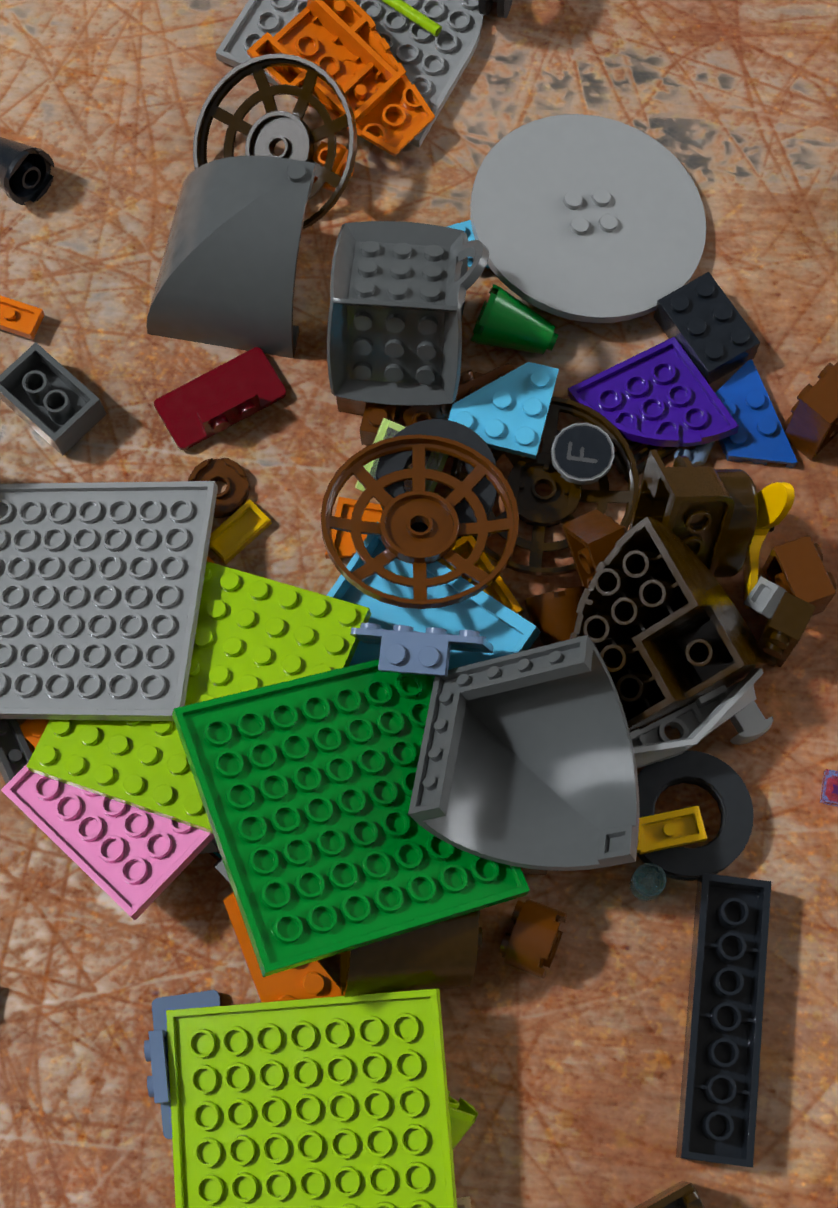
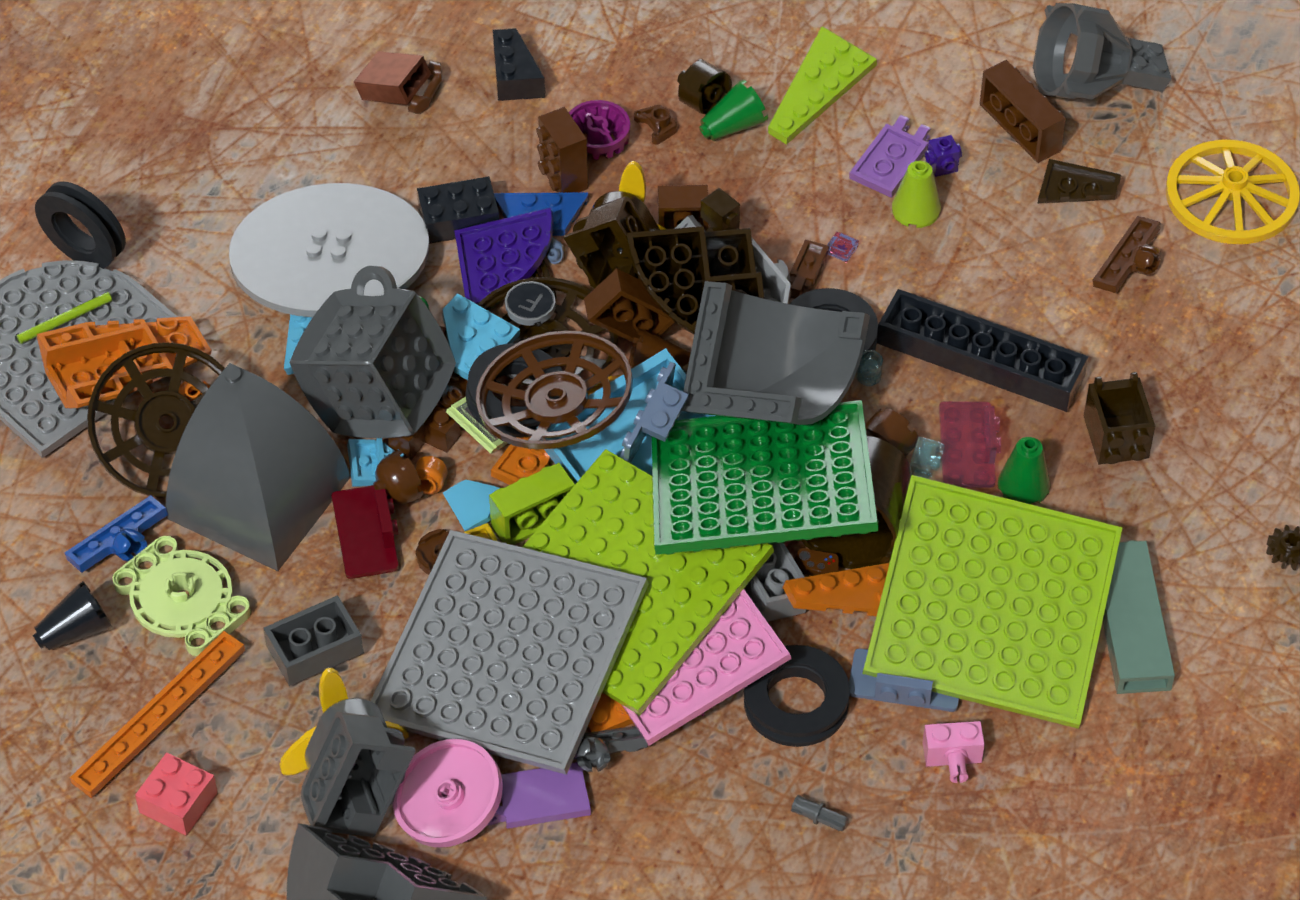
camera: 75 degrees left, 20 degrees down
none -> blue plate [65,495,168,573]
none -> yellowish green piece [112,536,251,656]
none -> medium azure slope [347,438,405,487]
none -> reddish brown cylinder [373,450,423,504]
none -> orange head [414,456,448,495]
none -> medium azure slope [443,479,499,531]
none -> lime brick [489,463,575,545]
none -> black tyre [744,645,850,747]
none -> reddish brown hinge [790,239,829,299]
none -> clear light blue brick [910,437,946,479]
none -> bright pink brick [923,721,984,783]
none -> clear pink bracket [939,401,1001,488]
none -> green cone [997,437,1050,504]

